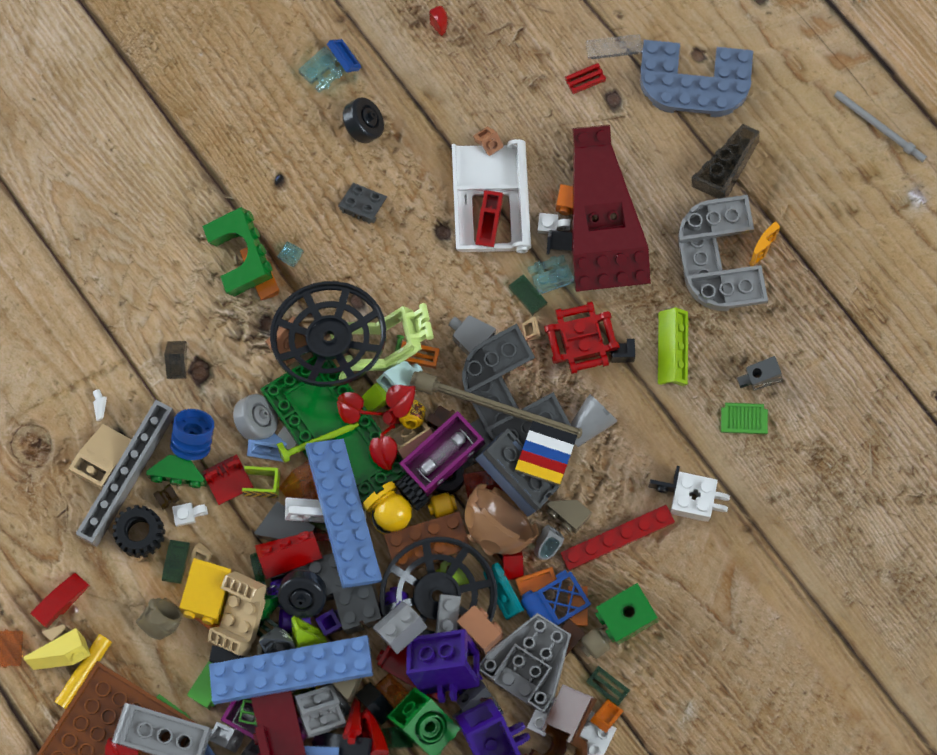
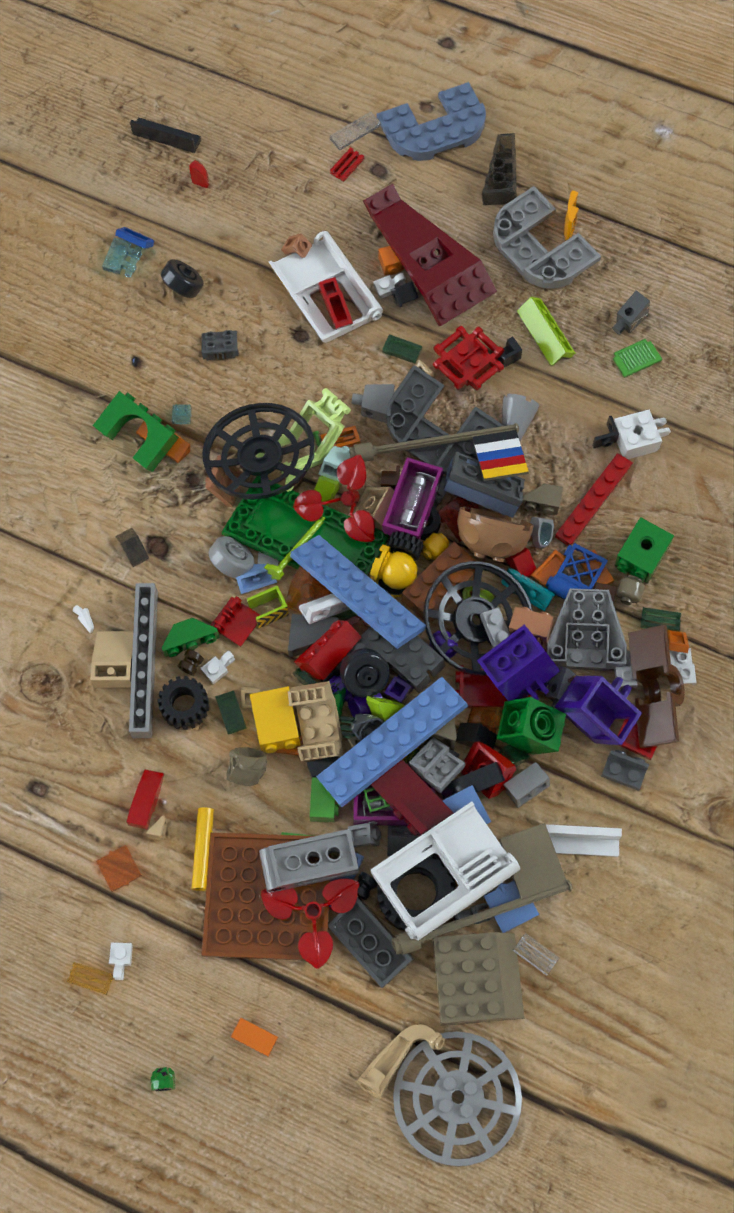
camera: 30 degrees left, 5 degrees down
light yellow slope [23,628,91,670] -> none
blue wheel [170,409,214,461] -> none
red bar [343,698,362,745] -> none
light grey slope [372,601,427,654] -> none
yellow head [399,400,426,429] -> none
clear light blue plate [528,255,574,295] -> none
light grey bar [834,90,927,163] -> none

